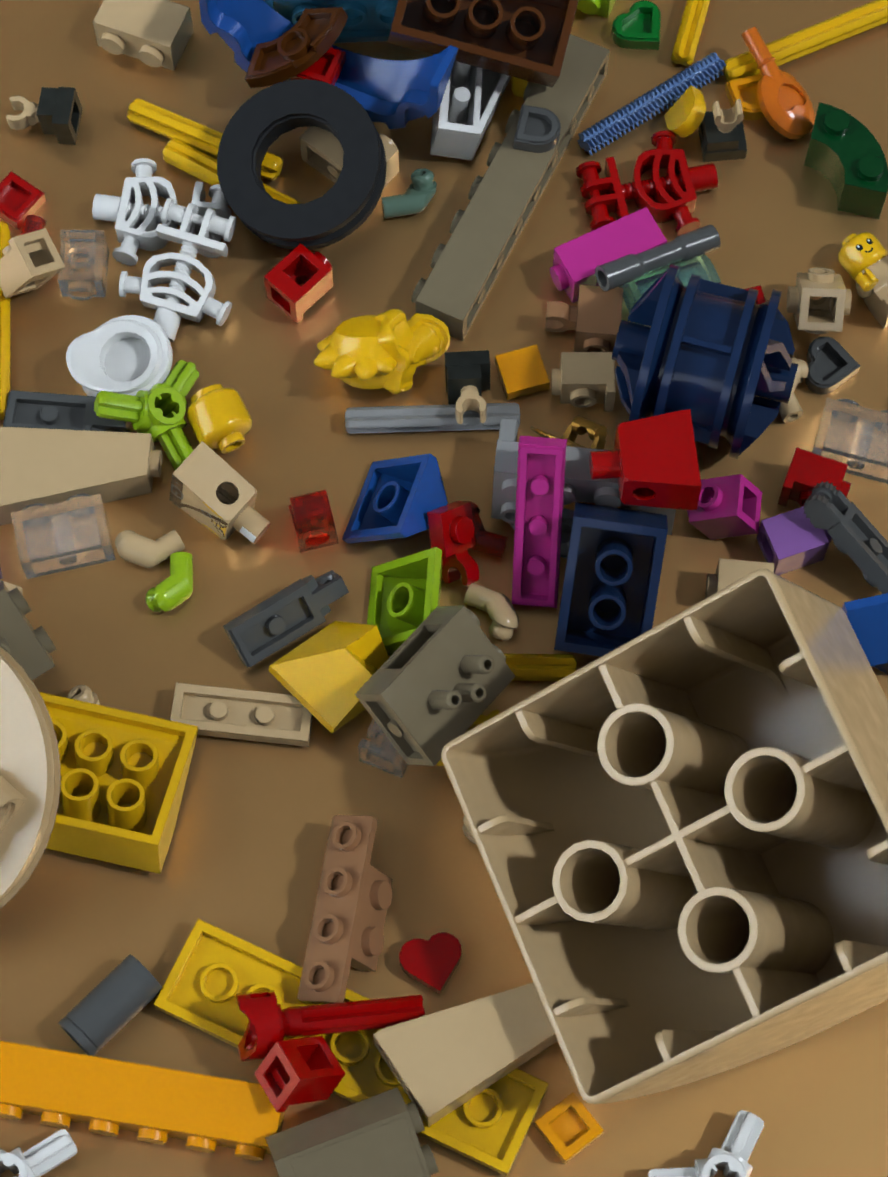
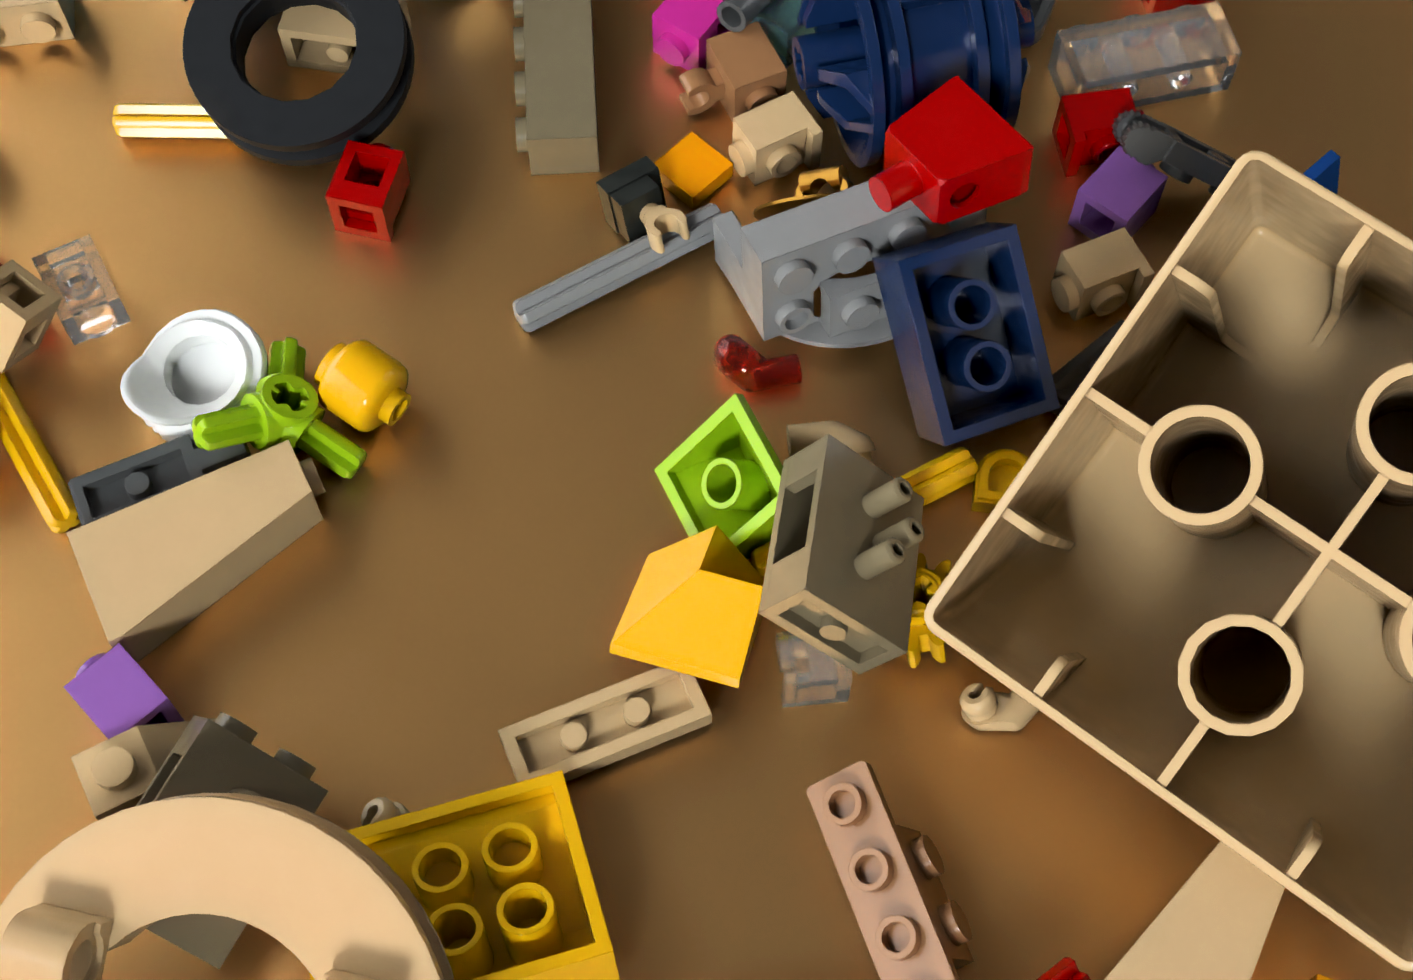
camera: 30 degrees left, 5 degrees down
clear brick [11,493,116,579] -> none
white piece [92,158,231,266] -> none
tan arm [115,529,185,568] -> none
white piece [119,197,237,342] -> none
yellow axle [127,98,283,181] -> none
lime arm [145,552,193,612] -> none
tan torso [170,441,271,544] -> none
dark grey hinge [223,570,349,668] -> none
clear red leg [289,489,339,553] -> none
yellow head [314,309,450,394] -> none
blue slope [342,454,448,544] -> none
sand green arm [381,168,437,219] -> none
red tile [399,932,462,995] -> none
red plate [427,501,480,586] -> none
dark pink tile [512,435,567,608] -> none
dark pink brick [687,474,762,540] -> none

